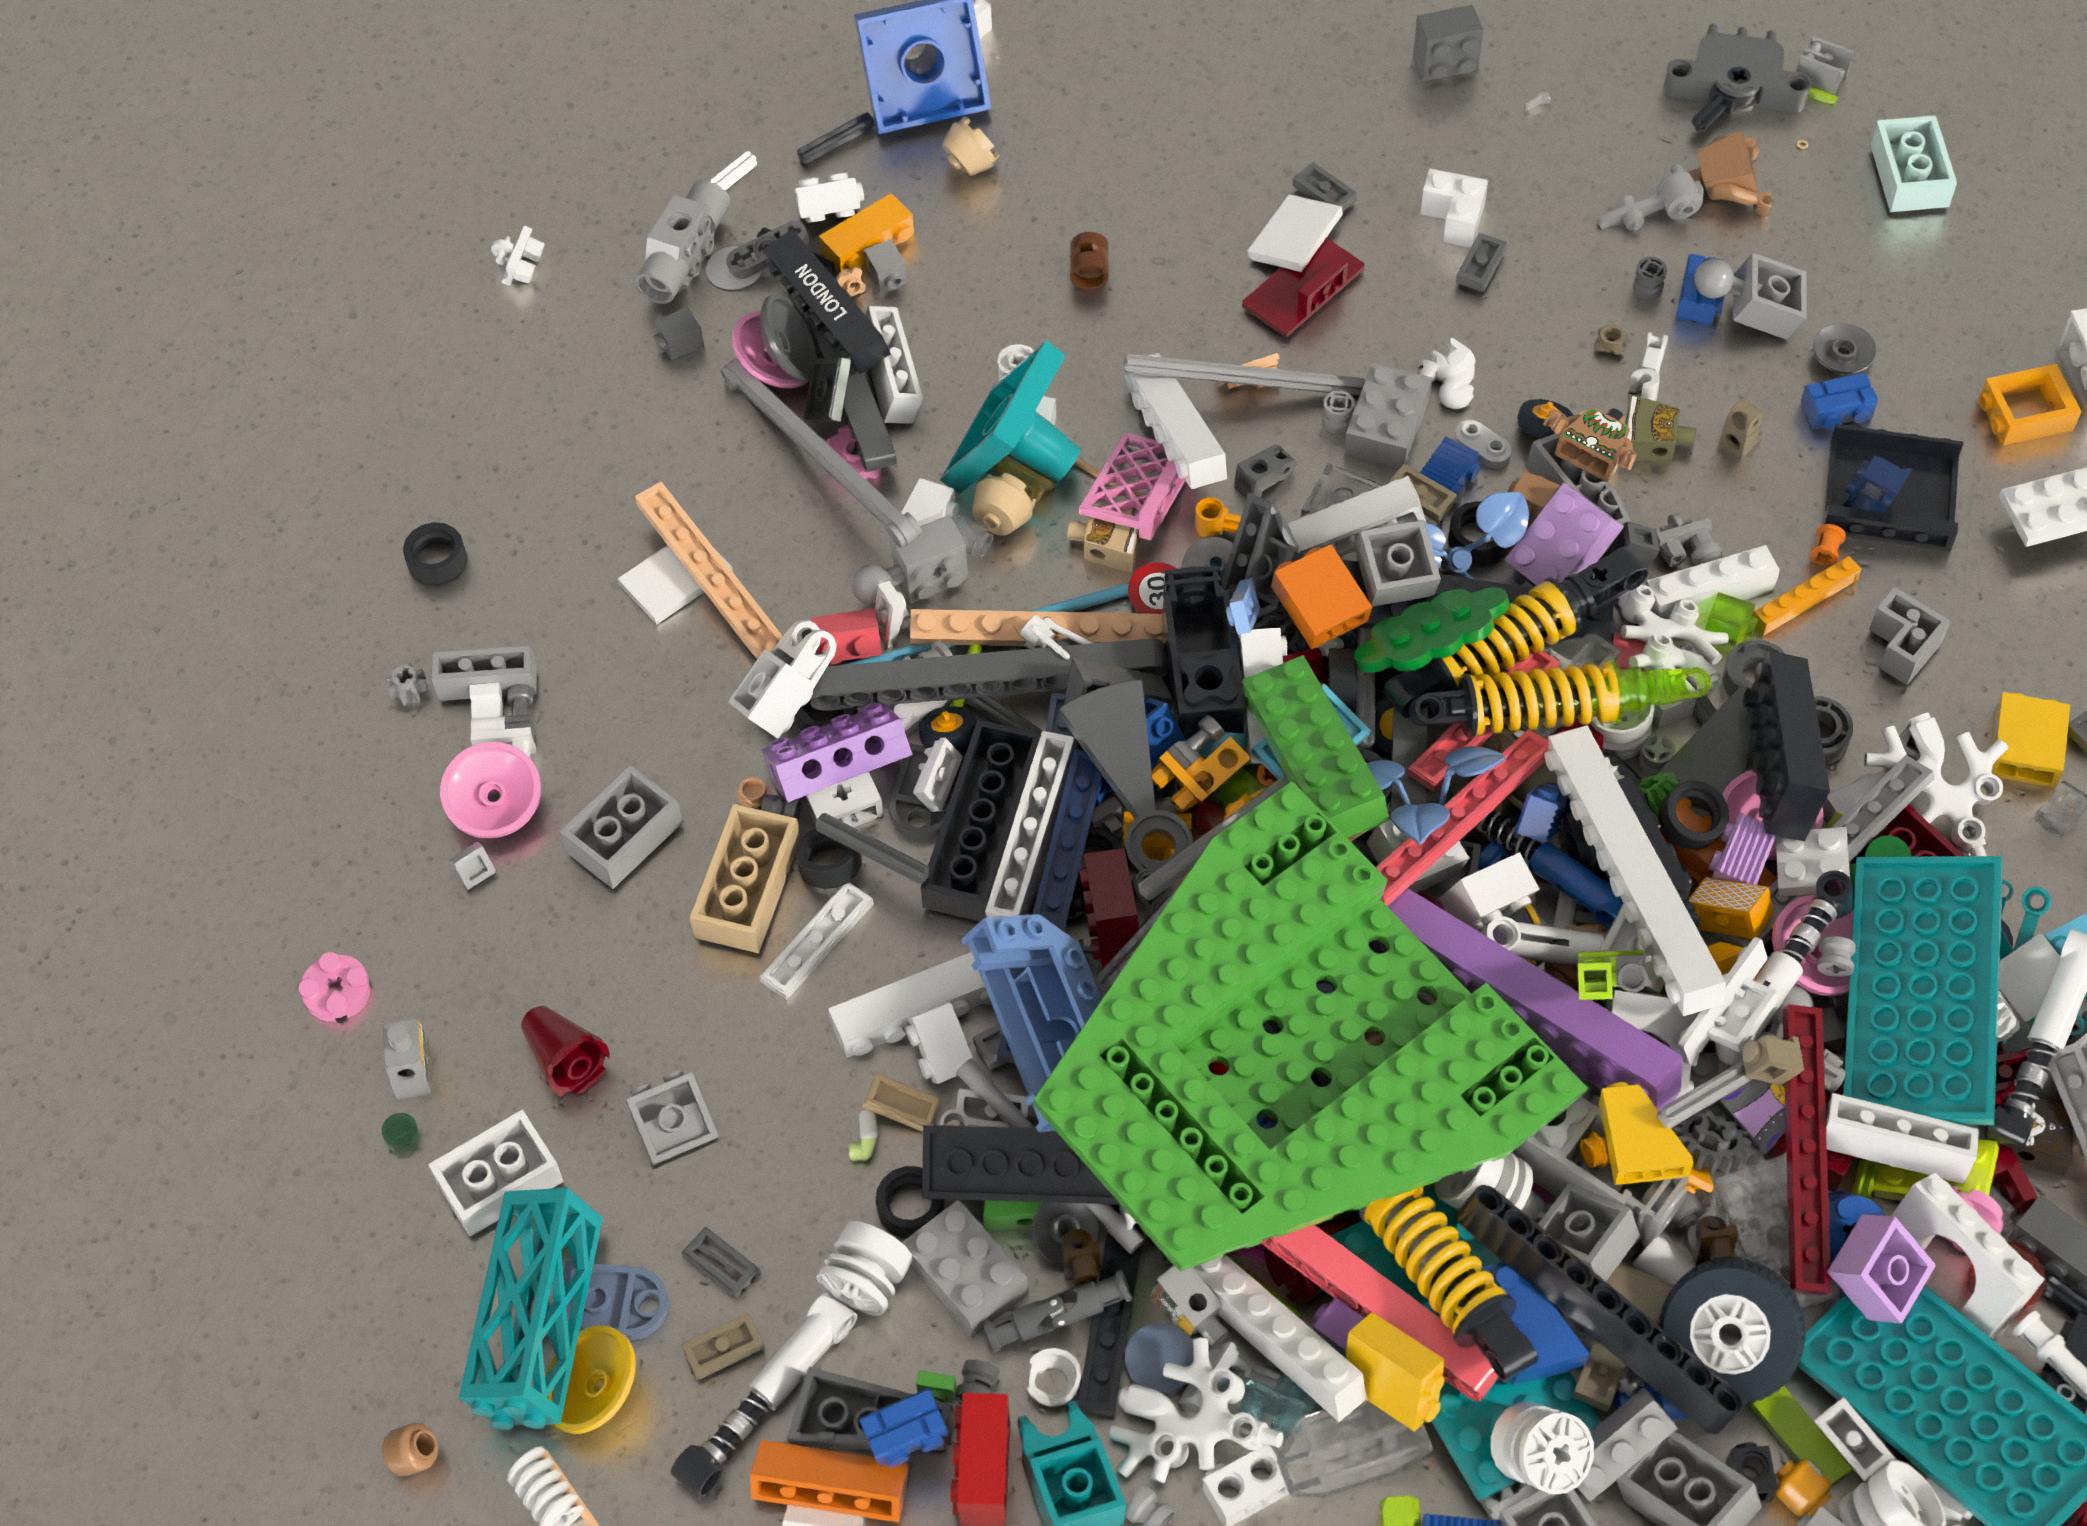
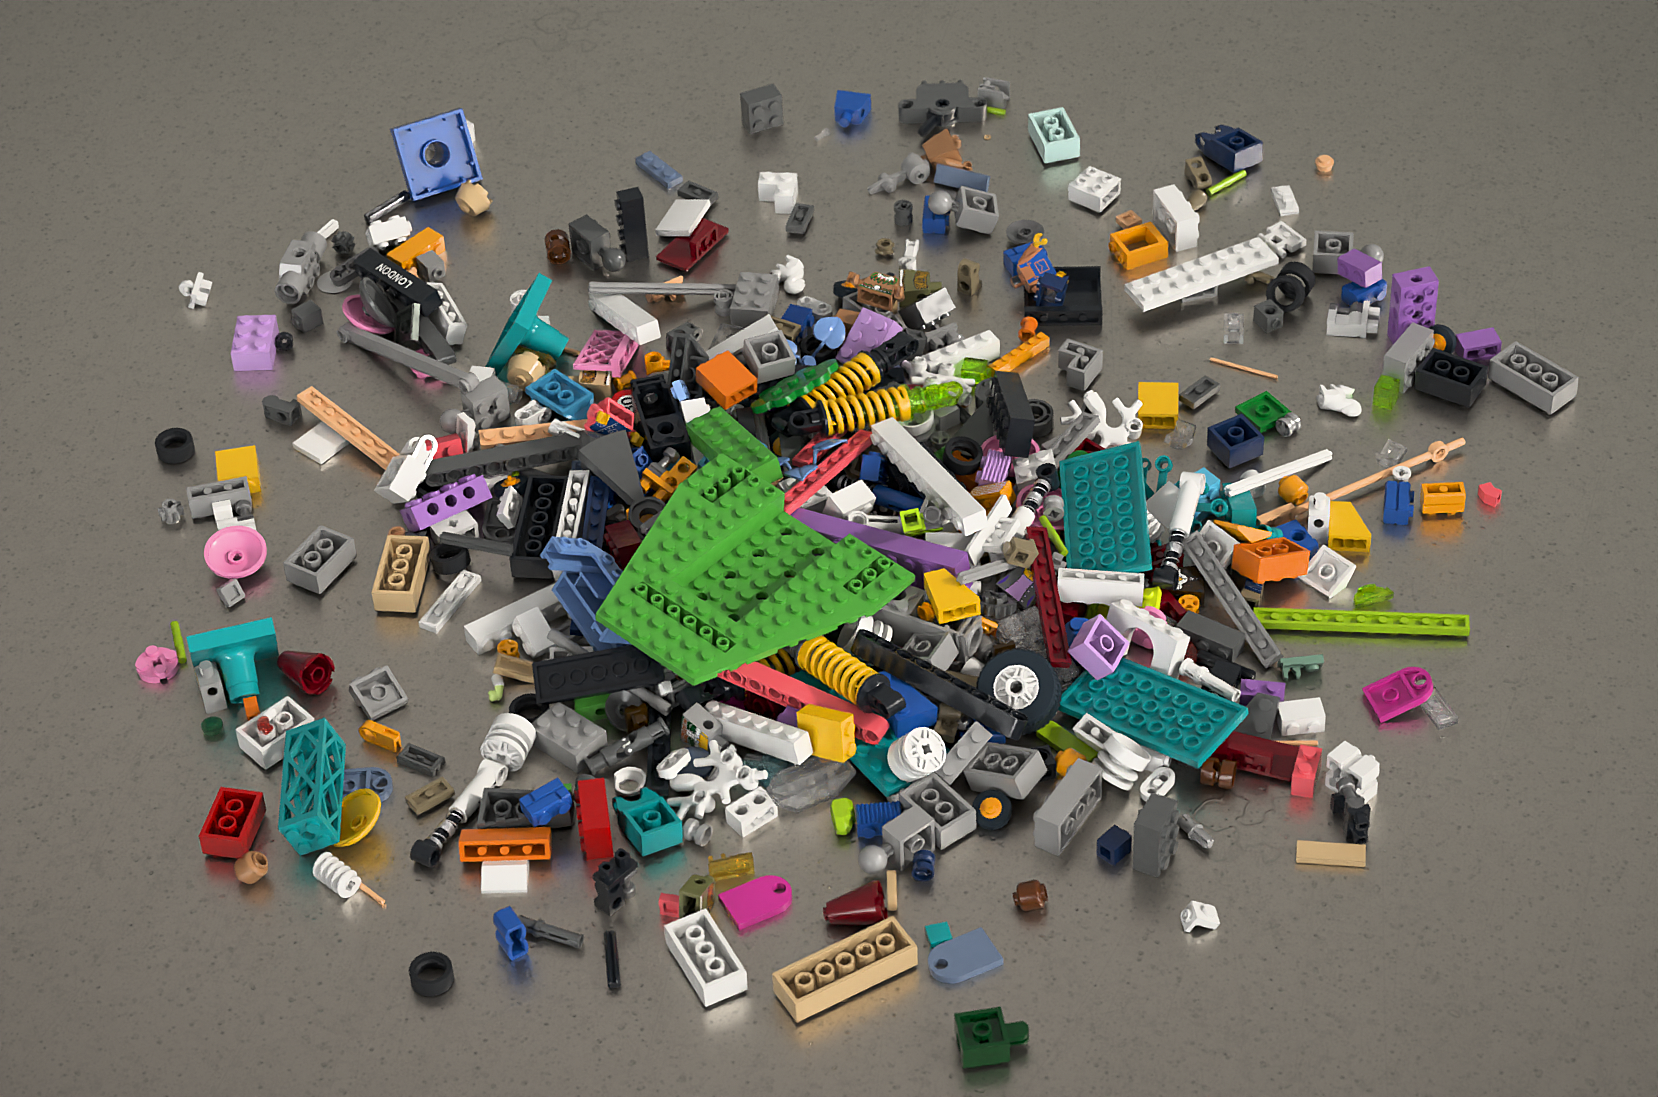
camera: 10 degrees left, 15 degrees down
none -> lime piece [170,621,187,664]
none -> teal piece [186,617,279,704]
none -> red brick [199,787,266,858]
none -> yellow brick [215,445,261,493]
none -> lavender brick [231,315,279,371]
none -> orange piece [243,696,260,721]
none -> clear red arm [257,707,277,735]
none -> dark grey leg [262,395,302,426]
none -> black bush [276,332,293,351]
none -> dark grey gear [331,231,356,254]
none -> light orange piece [358,720,402,753]
none -> light orange wheel [497,639,520,658]
none -> white piece [514,400,552,426]
none -> dark azure slope [525,369,594,421]
none -> dark grey brick [568,214,626,272]
none -> torso [584,397,644,447]
none -> light orange bush [612,370,637,392]
none -> black brick [614,187,649,262]
none -> sand blue plate [635,151,683,189]
none -> white plate [656,748,691,780]
none -> blue torso [834,90,871,127]
none -> brick [898,287,956,331]
none -> sand blue tile [934,164,991,192]
none -> torso [1010,233,1069,295]
none -> lime piece [1039,515,1068,556]
none -> white brick [1068,166,1121,212]
none -> light nougat plate [1116,210,1142,229]
none -> light orange wheel [1178,594,1199,614]

